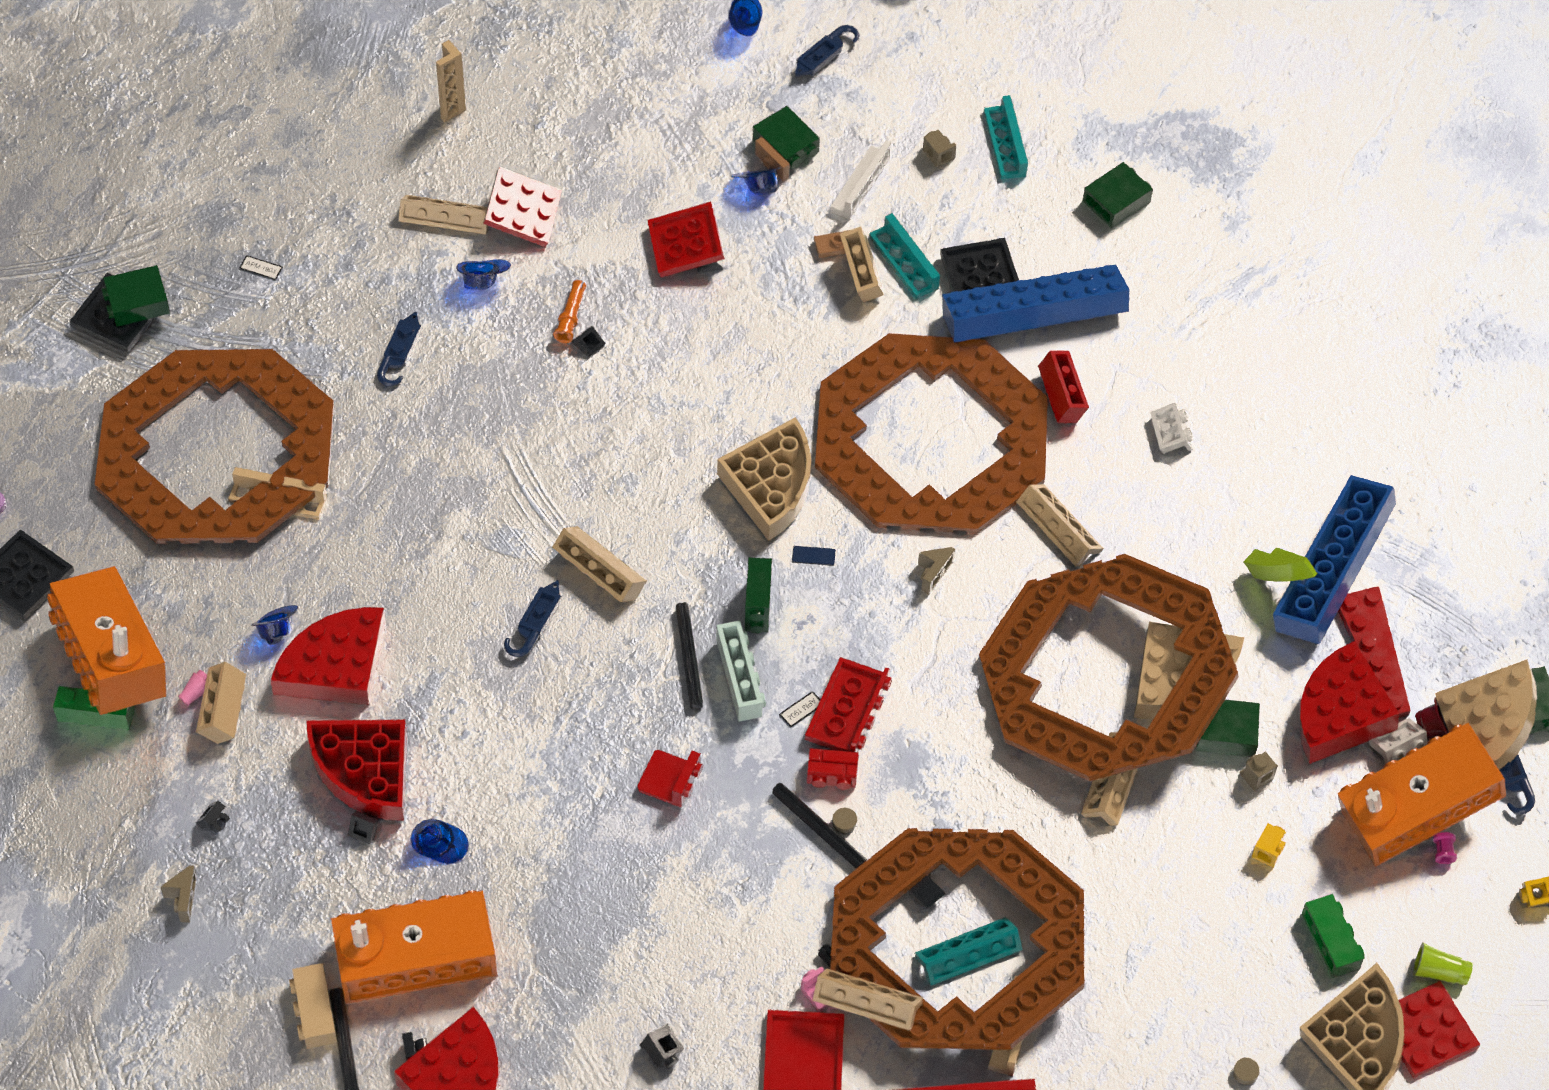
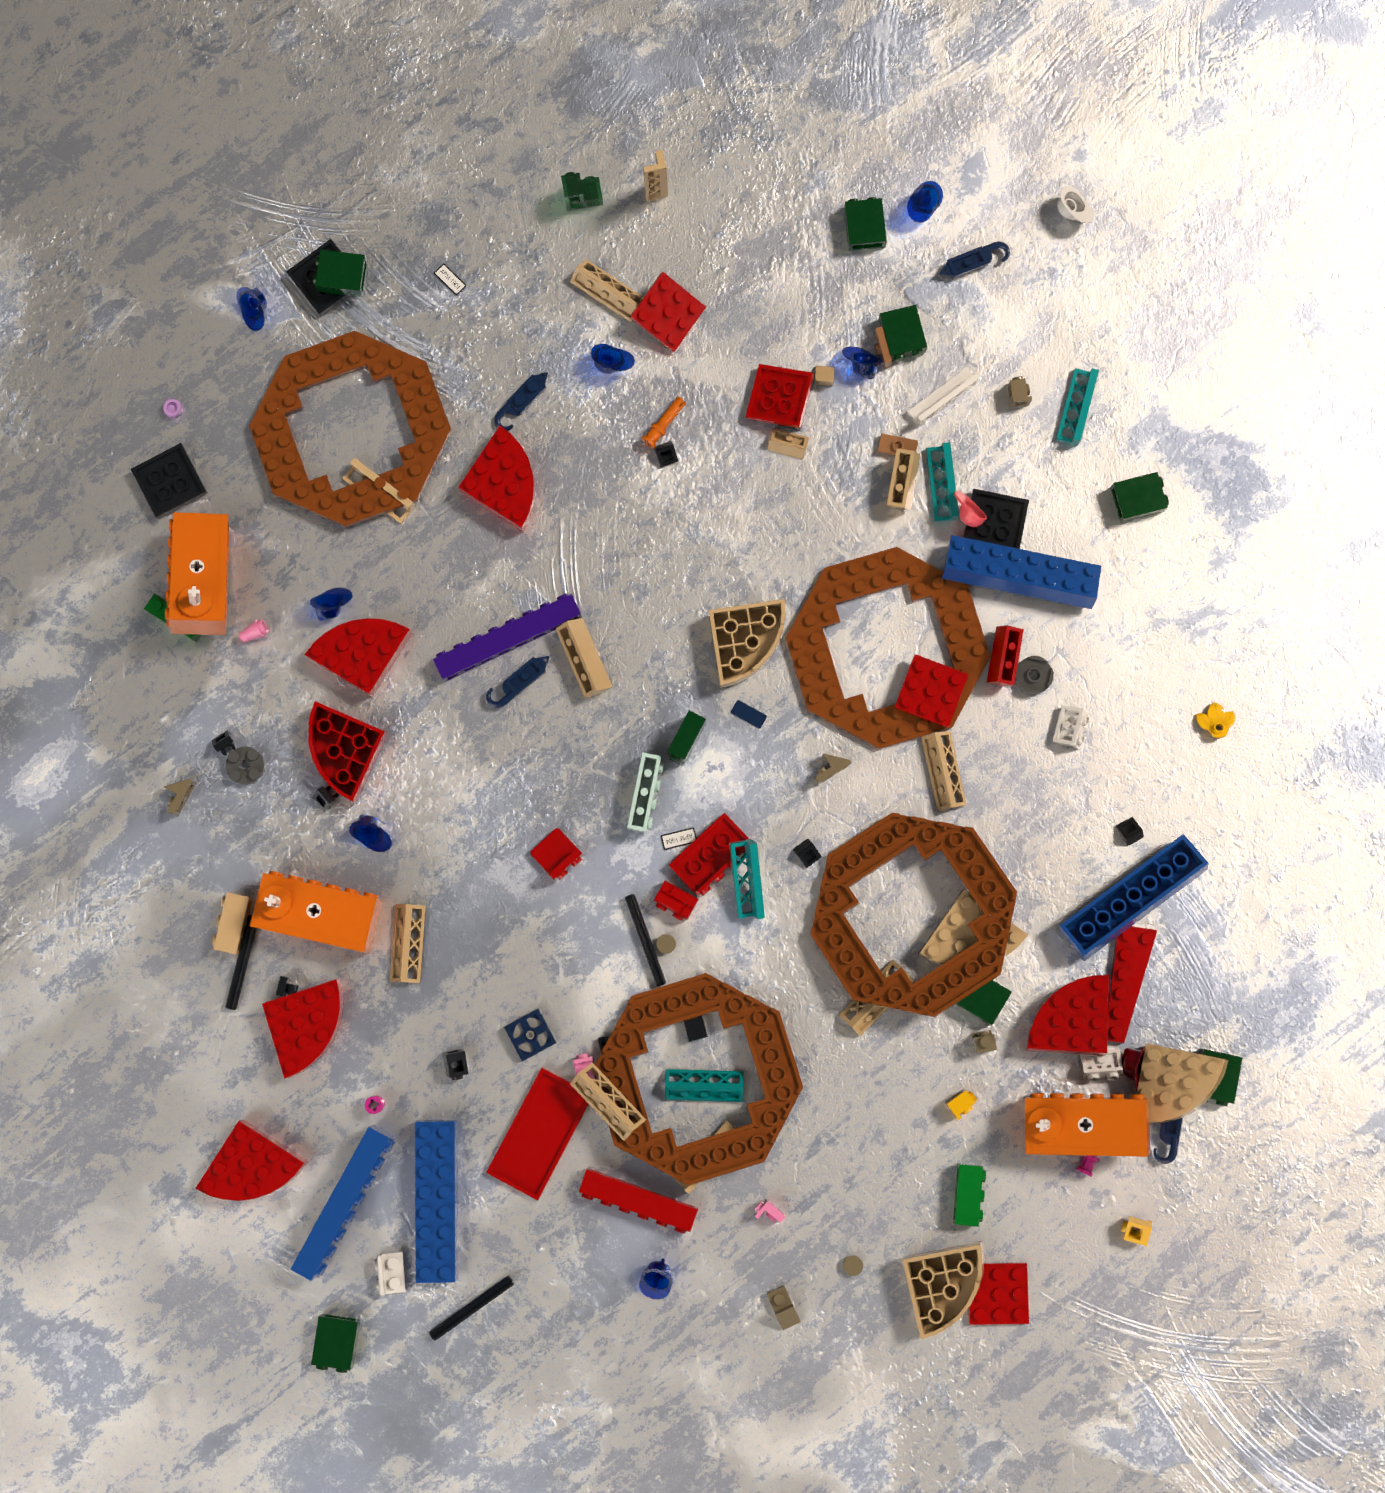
camera: 30 degrees right, 25 degrees up
tan brick [196,662,246,744] -> none
black axle [676,602,703,709] -> none
lime slope [1243,547,1318,582] -> none
lime plant [1413,942,1473,986] -> none
none -> dark grey plate [226,747,265,785]
none -> clear blue piece [236,287,267,331]
none -> tan fence [390,904,426,983]
none -> dark purple brick [433,593,582,682]
none -> red brick [458,426,536,532]
none -> dark blue piece [504,1008,557,1062]
none -> clear green brick [561,172,603,211]
none -> teal fence [729,839,765,919]
none -> bright pink bracket [754,1200,785,1223]
none -> tan slope [767,428,809,459]
none -> black slope [793,839,822,868]
none -> tan slope [814,365,835,386]
none -> dark green brick [844,197,887,251]
none -> red plate [894,654,969,728]
none -> coral cap [954,491,987,527]
none -> dark grey plate [1015,656,1054,695]
none -> black slope [1116,817,1144,846]
none -> yellow plate [1196,702,1235,739]

